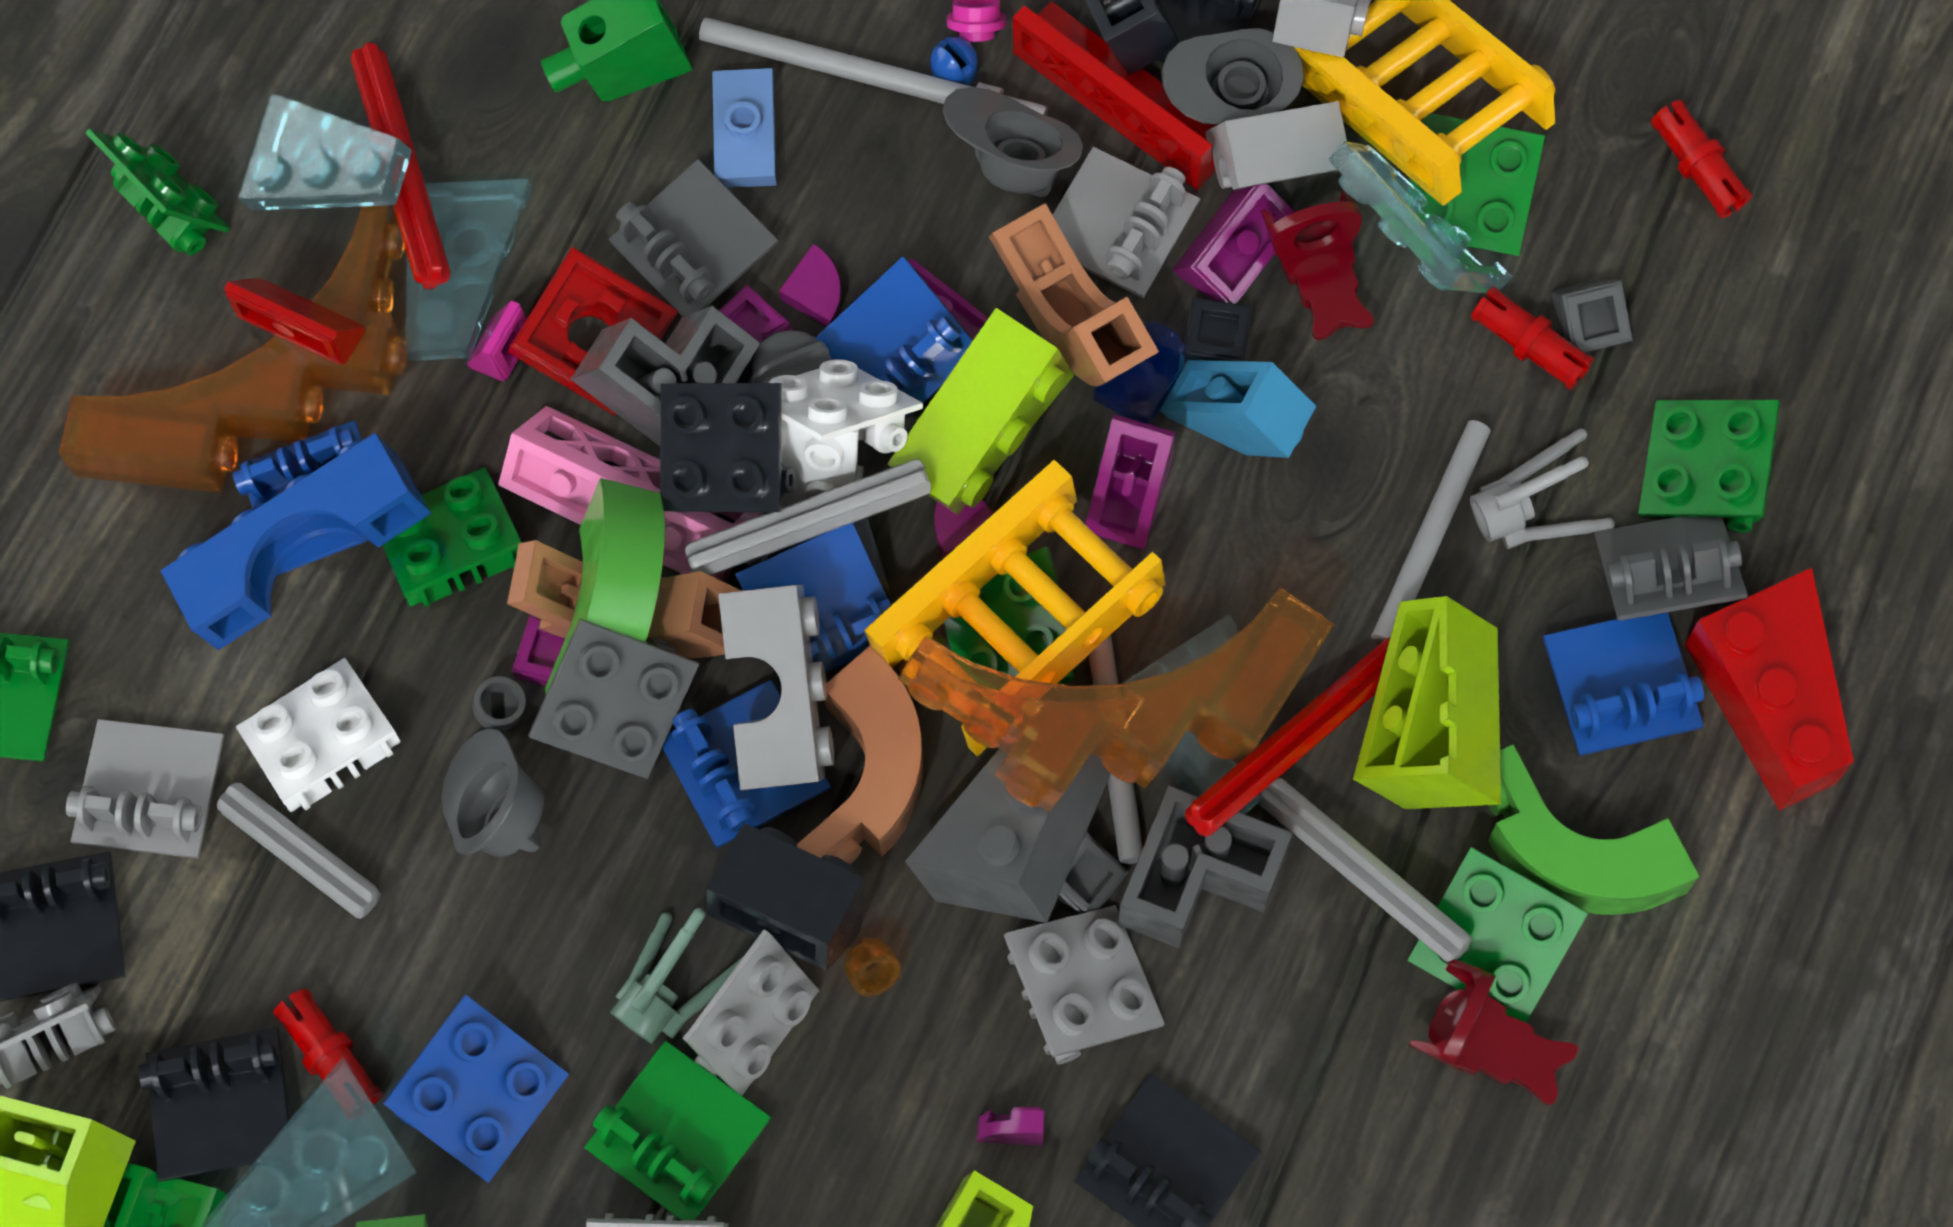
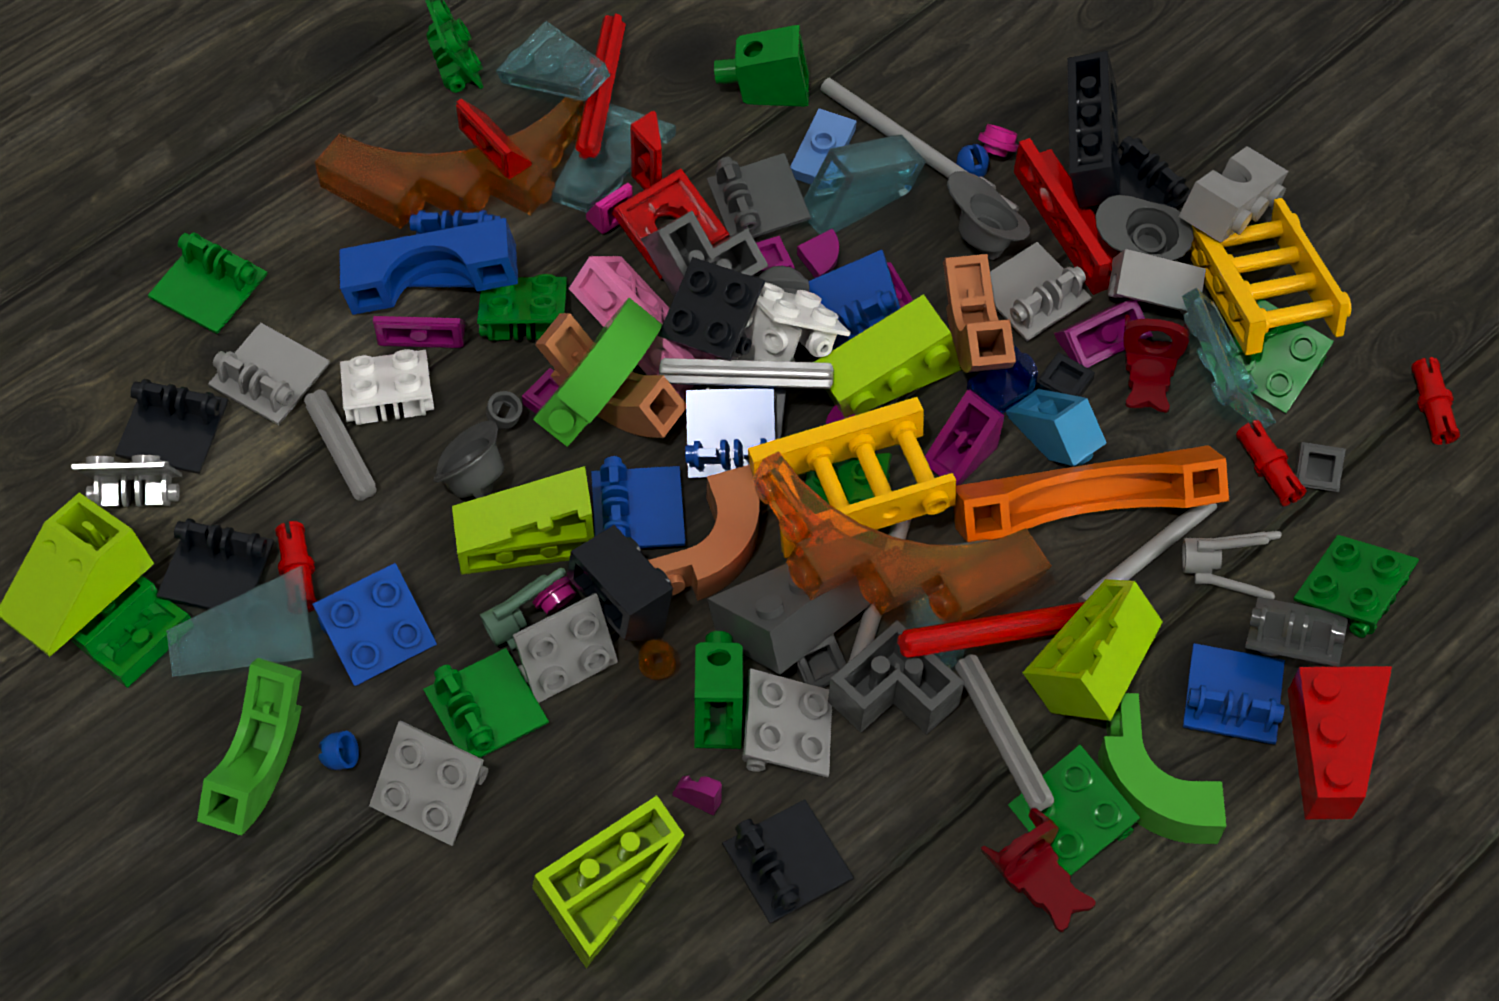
camera: 20 degrees right, 10 degrees down
dark grey hinge [528,619,699,779] -> none
light grey arch [718,584,834,790] -> none
none -> magenta slope [373,316,465,348]
none -> lime wedge [452,466,594,575]
none -> dark pink plate [533,576,576,615]
none -> red slope [630,111,662,190]
none -> green torso [694,631,743,749]
none -> clear light blue slope [804,134,926,235]
none -> orange arch [953,445,1229,543]

